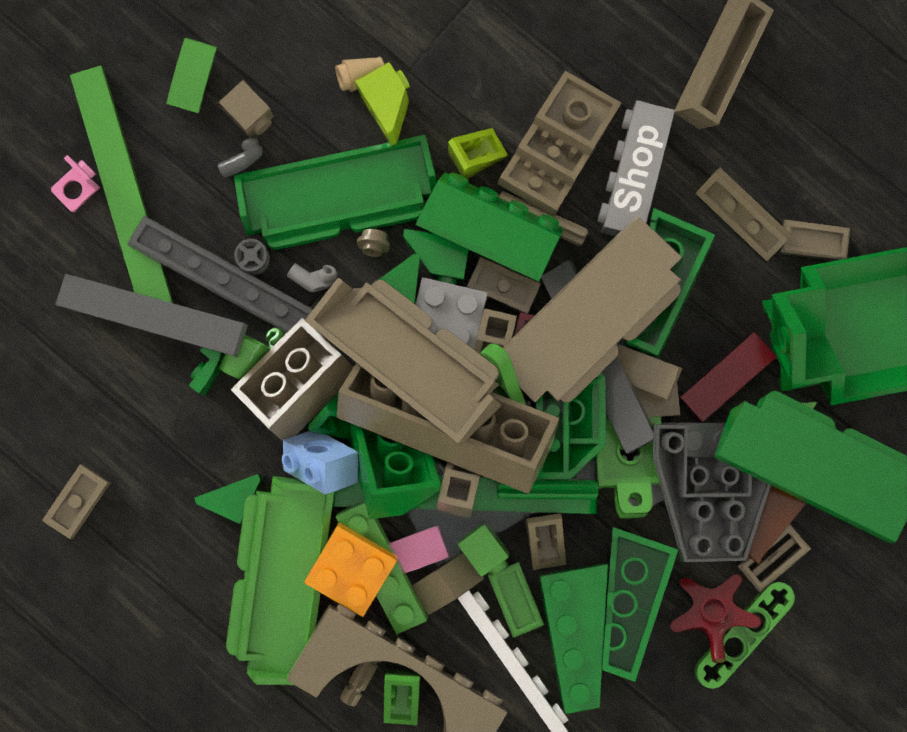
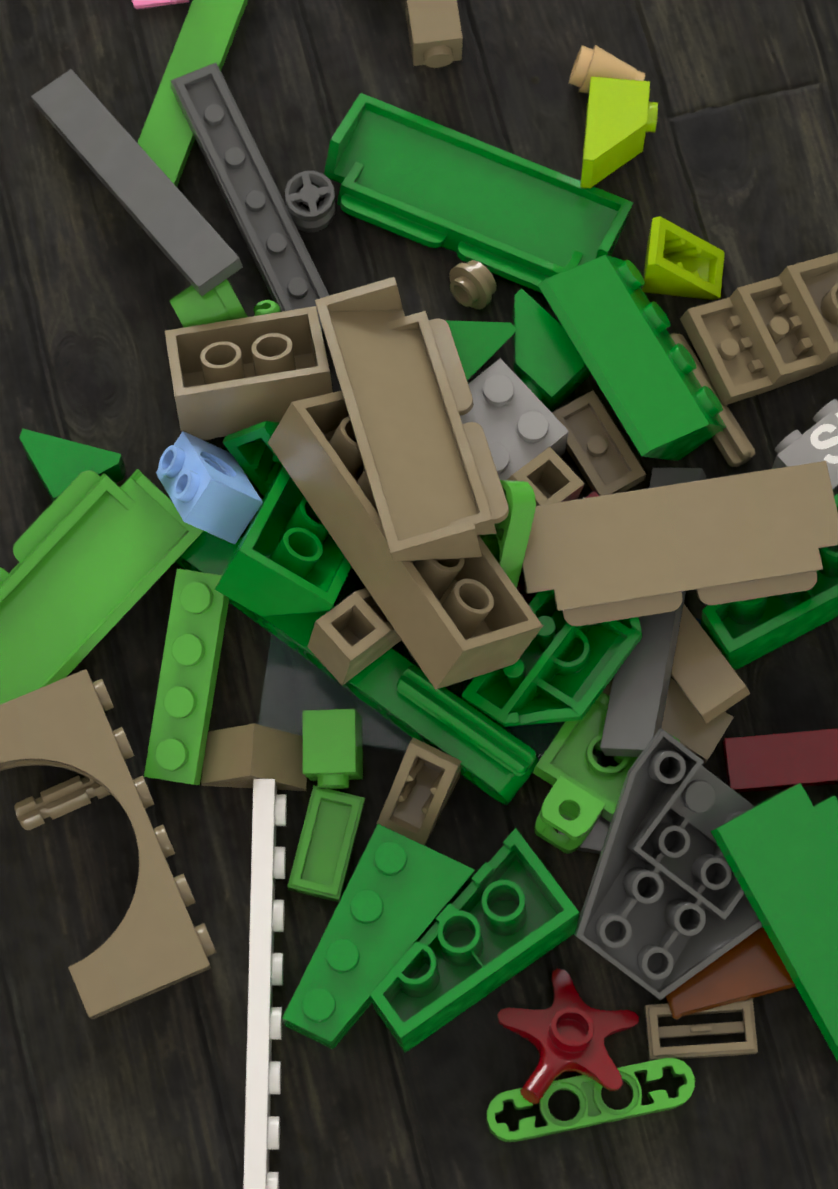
camera: 35 degrees right, 10 degrees down
green slope [189,347,224,396] -> none
dark grey arm [218,138,263,178] -> none
light grey arm [287,263,337,293] -> none
light orange plate [304,522,398,617] -> none
bright green slope [384,669,421,725] -> none
bright pink tile [390,525,450,573] -> none

